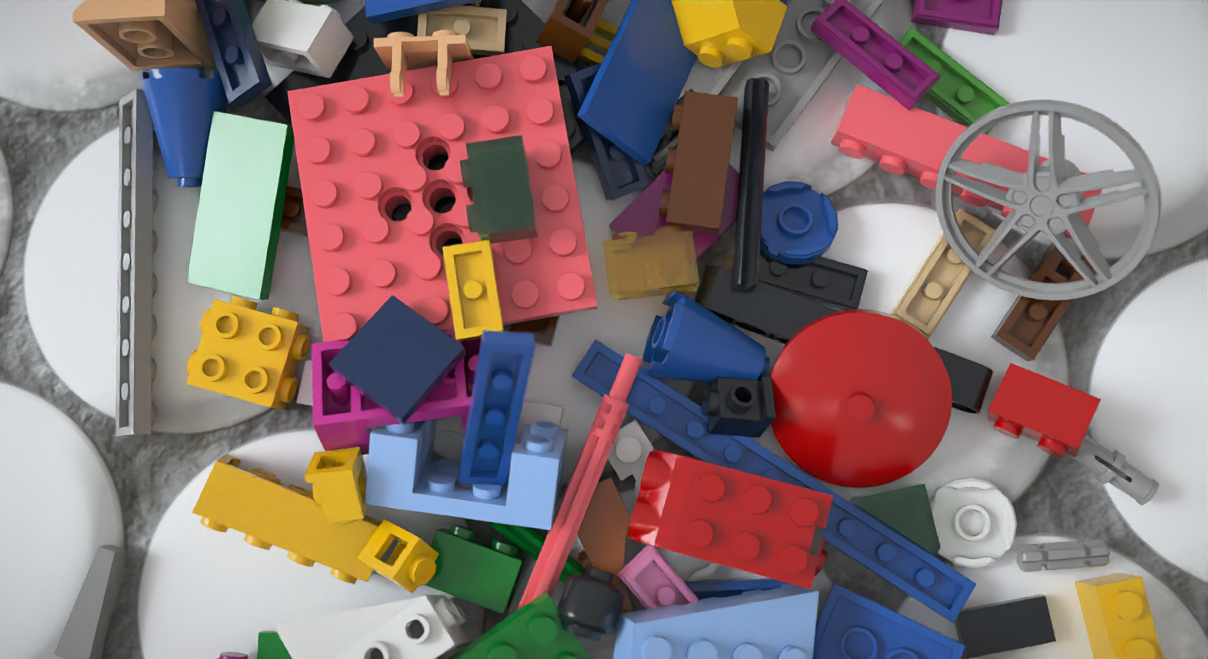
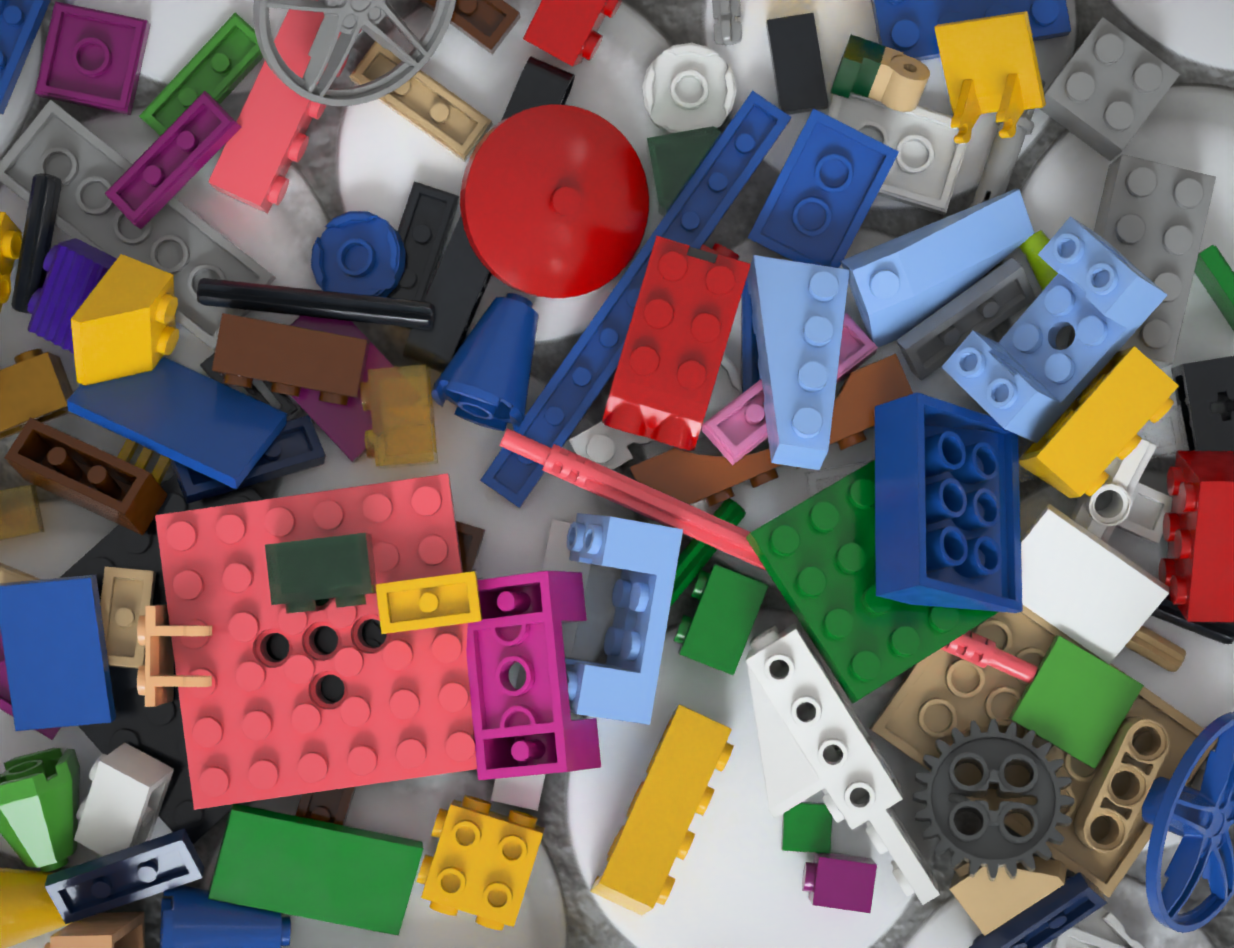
camera: 95 degrees left, 5 degrees up
yellow brick [304,447,368,525] -> none
dark blue tile [329,295,466,425] -> none
yellow brick [358,519,439,594] -> none
blue plate [459,330,535,485] -> none
black head [557,567,625,642] -> none
black brick [701,377,776,438] -> none

